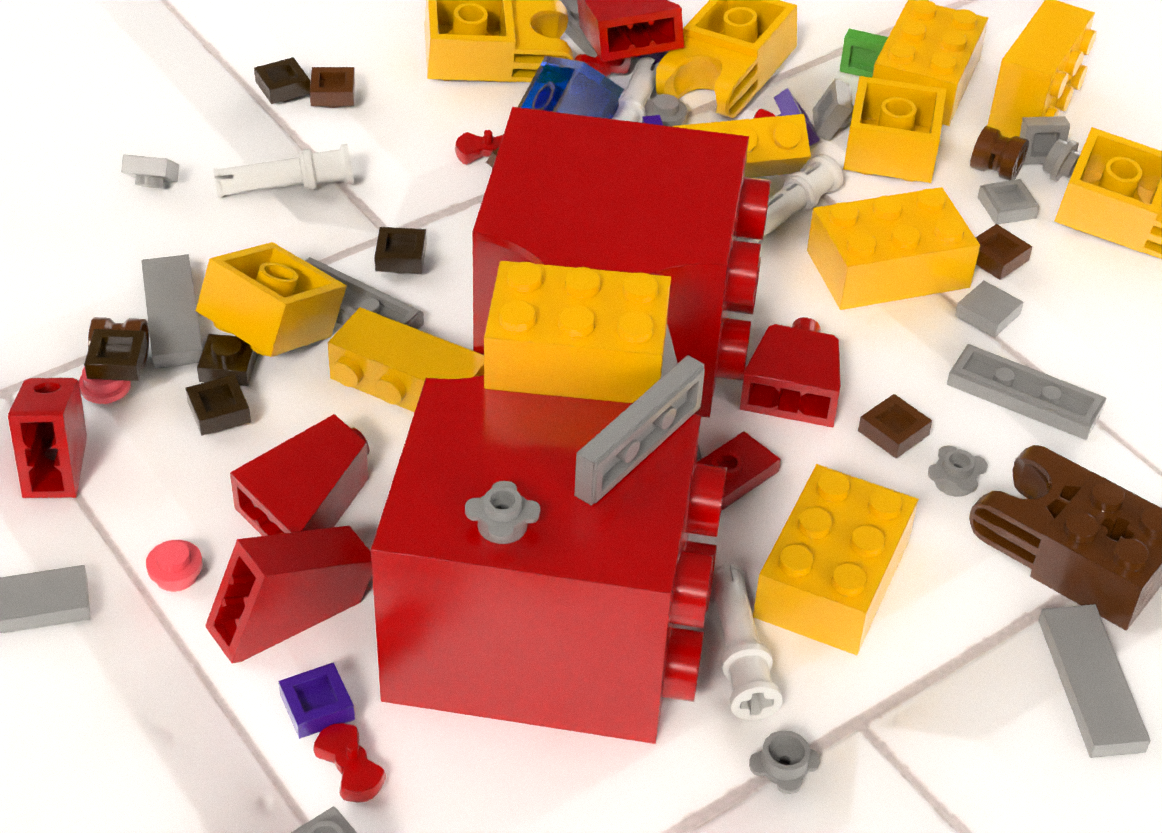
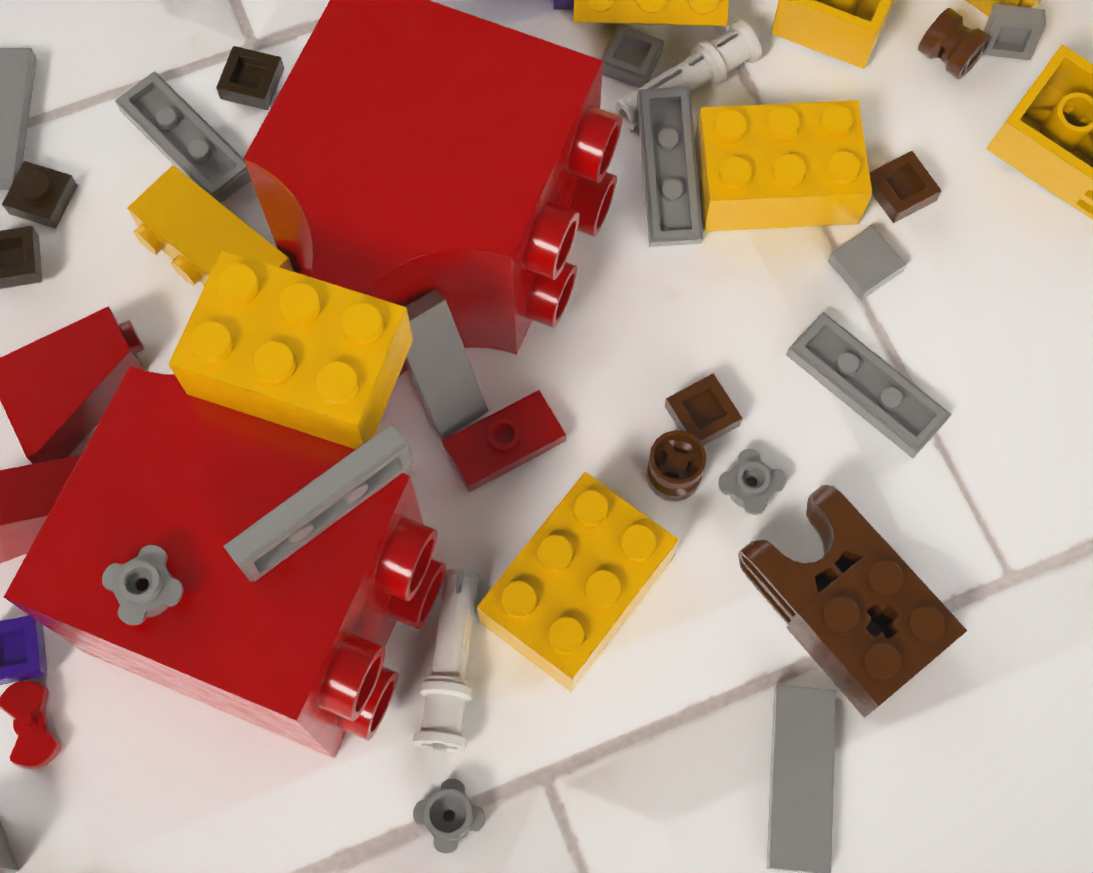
camera: 15 degrees right, 25 degrees up
yellow brick [195,242,347,357] -> none
red torso [739,317,841,428] -> none
light grey tile [977,179,1040,225] -> none
light grey plate [1042,138,1080,182] -> none
none -> light grey tile [637,86,703,247]
none -> reddish brown wheel [646,430,707,501]

